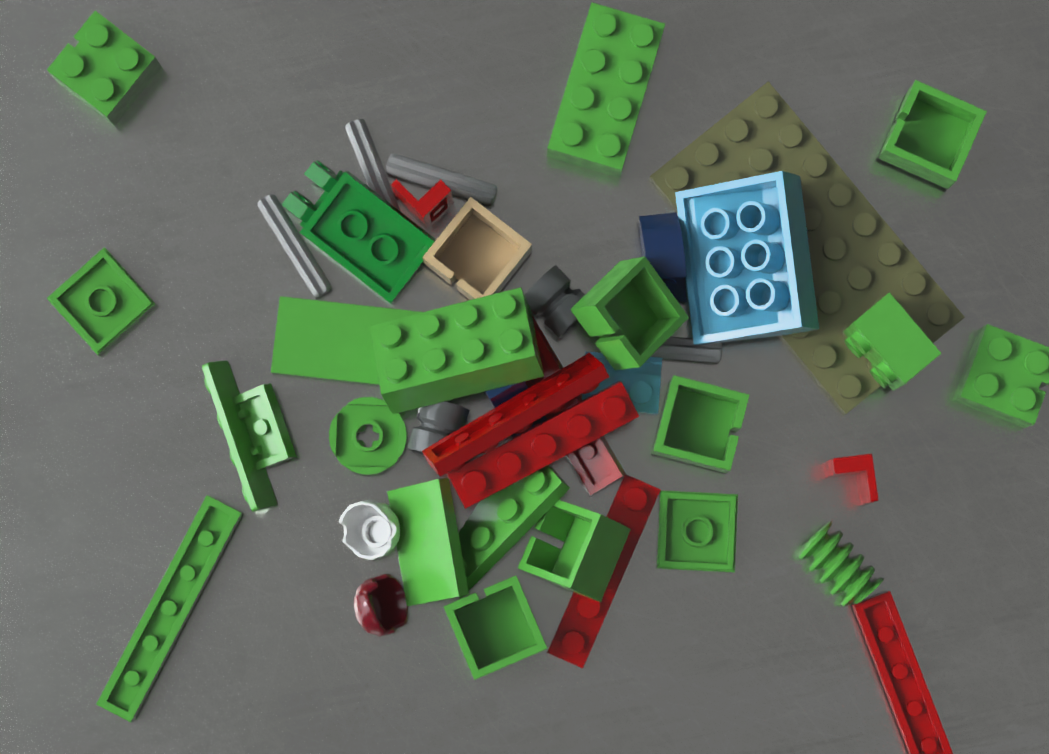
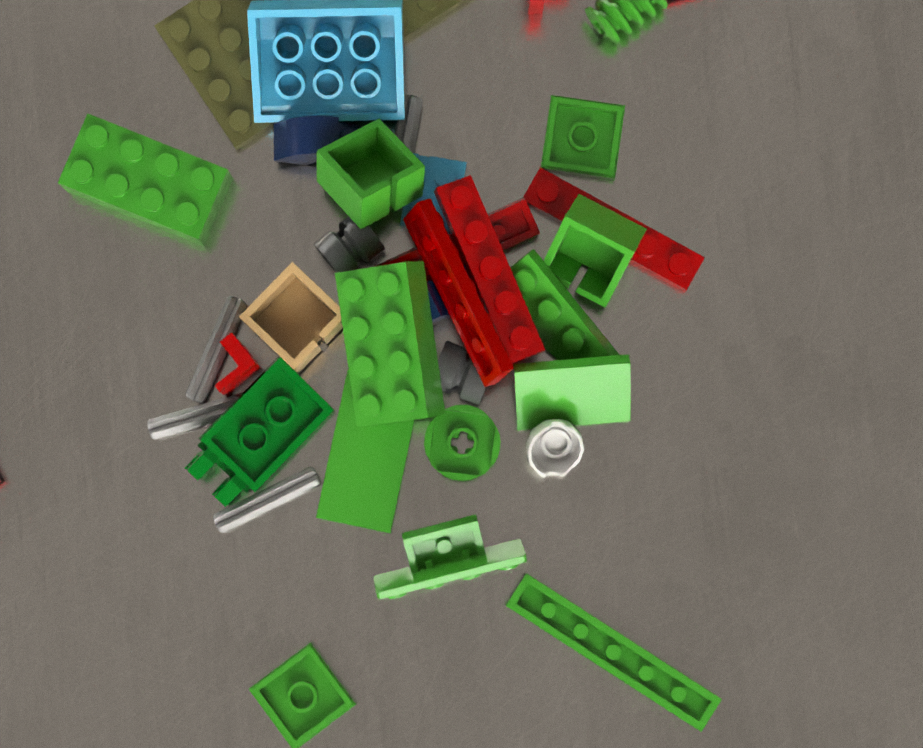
camera: 85 degrees left, 0 degrees up
bright green piece [47,10,162,126] -> none
dark red hair [353,574,408,637] -> none
bright green piece [443,575,547,680] -> none
bright green piece [652,375,749,473] -> none

